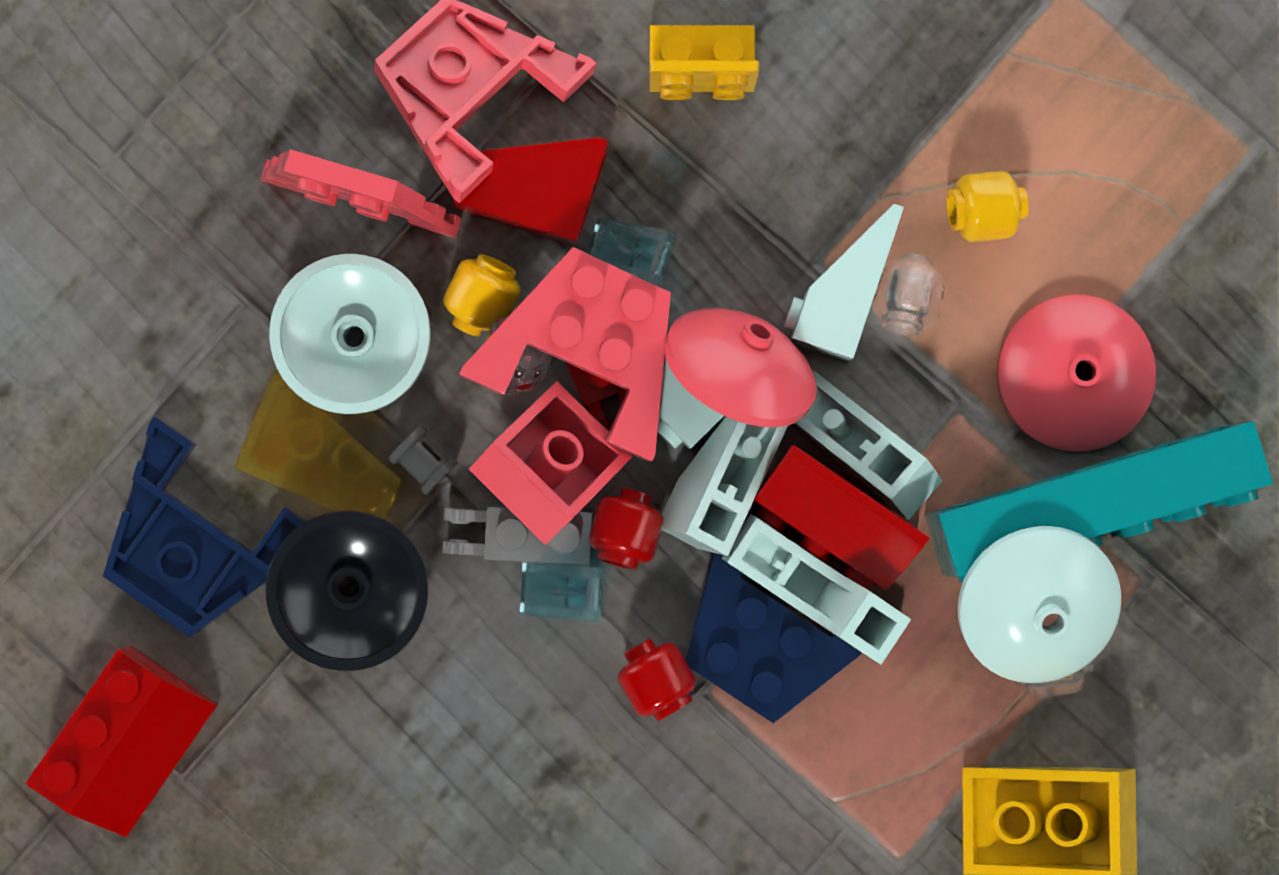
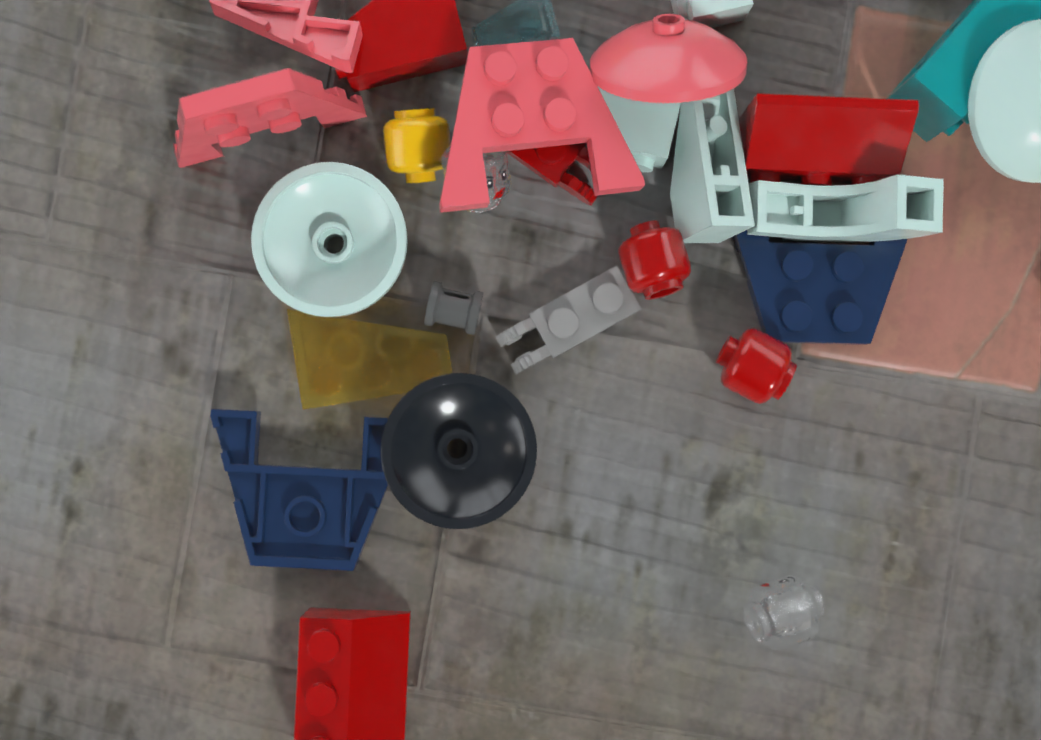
camera: 30 degrees left, 0 degrees up
coral brick [469,381,633,545] -> none
clear light blue slope [520,562,604,622] -> none
light aqua slope [794,370,943,520] -> none

